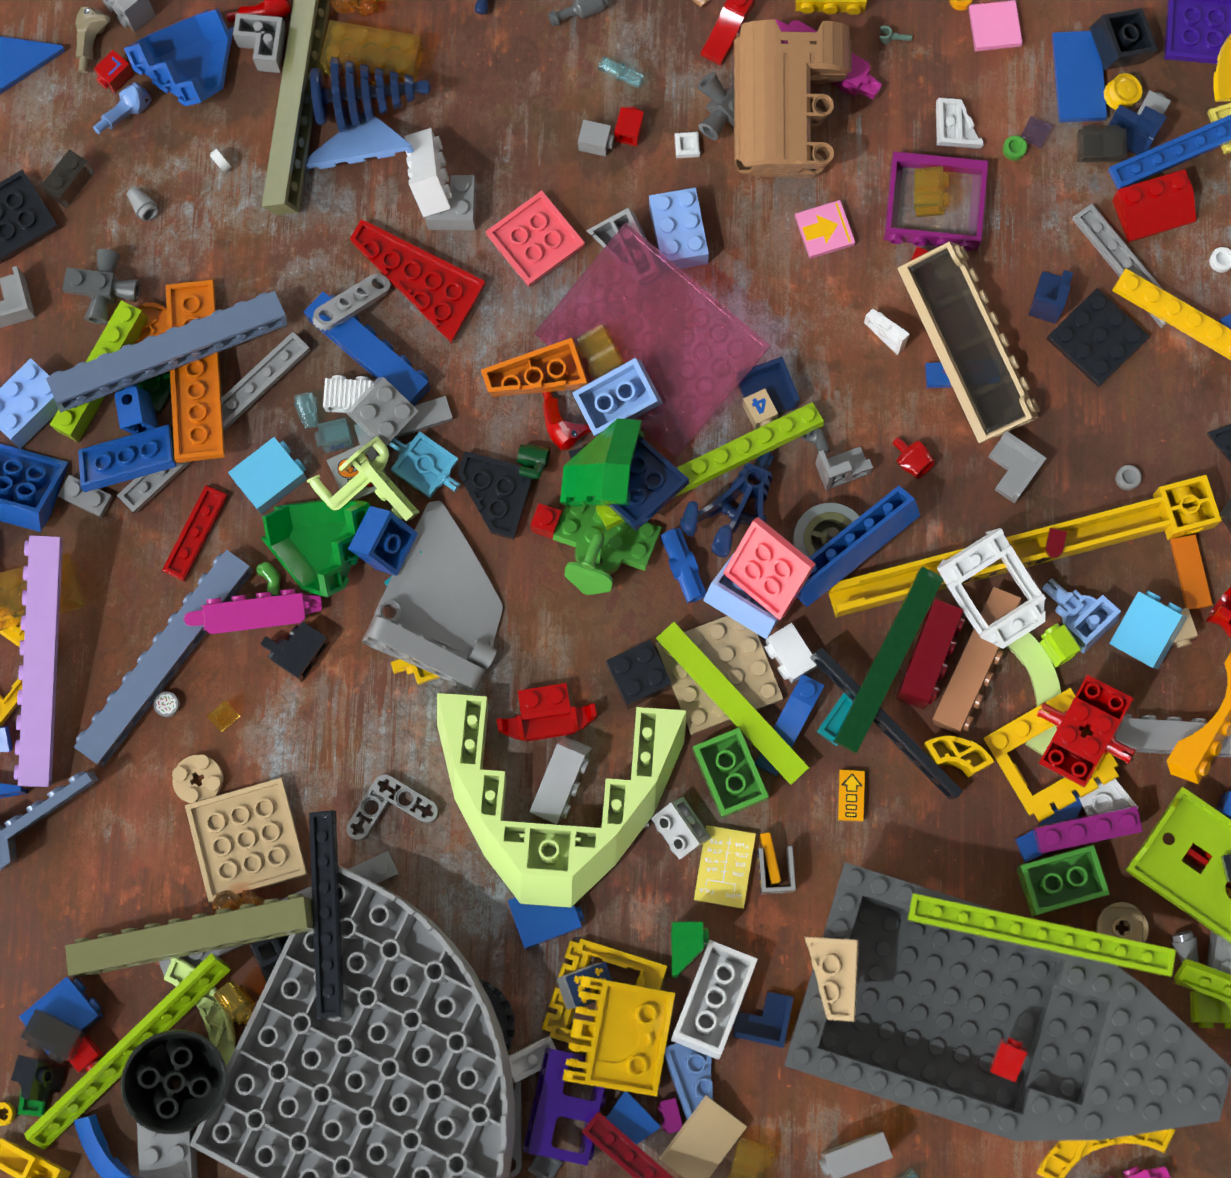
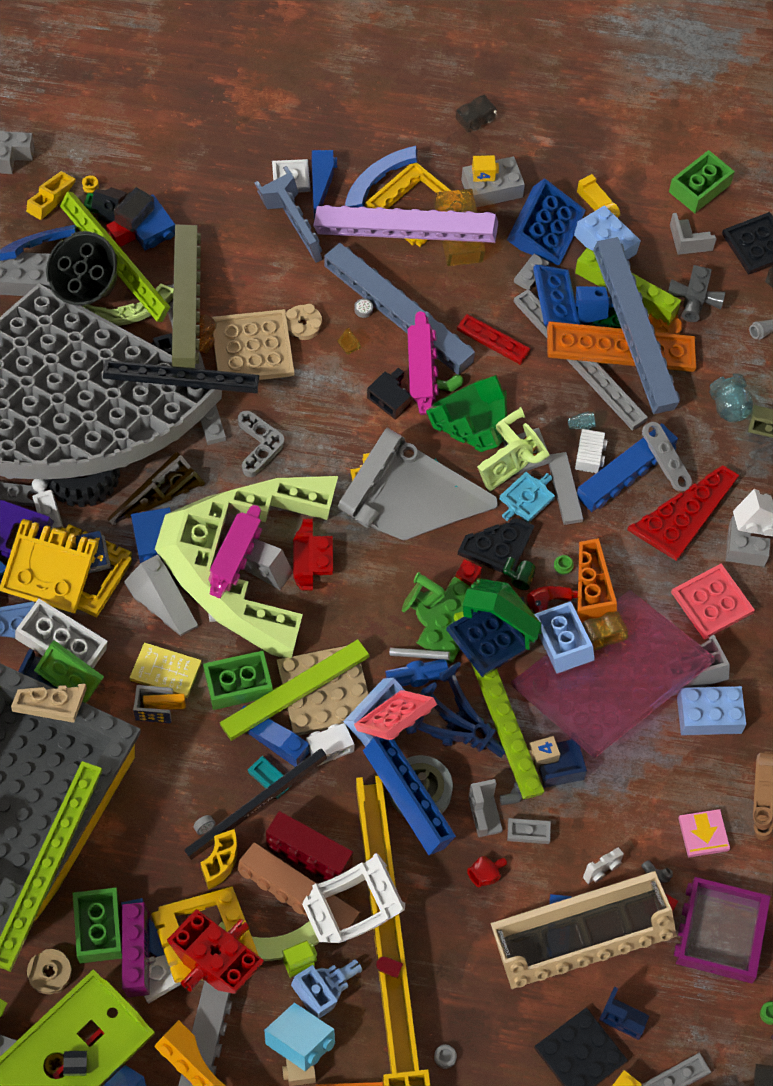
camera: 90 degrees right, 15 degrees down
clear yellow brick [214,981,256,1026] -> none
medium azure brick [228,437,307,515] -> none
clear light blue brick [315,418,353,453] -> none
light grey brick [346,377,418,446] -> none
blue brick [348,506,418,576] -> none
black brick [606,640,672,710] -> none
light grey brick [651,797,711,860] -> none
green slope [671,922,708,978] -> none
dark green tile [833,566,943,754] -> none
light orange tile [838,770,865,822] -> none
clear yellow brick [914,166,950,217] -> none
light grey panel [988,431,1046,504] -> none
light grey cone [1171,931,1199,963] -> none
none -> bright green tile [34,640,104,704]
none -> dark brown wedge [107,451,206,525]
none -> light grey wedge [124,555,198,636]
none -> light grey tile [193,815,216,835]
none -> dark pink hinge [208,505,262,599]
none -> light grey bar [389,648,450,660]
none -> light grey plate [507,818,551,844]
none -> bright green plate [554,555,574,574]
none -> dark grey arm [641,860,673,883]
none -> clear light blue tile [709,373,753,422]

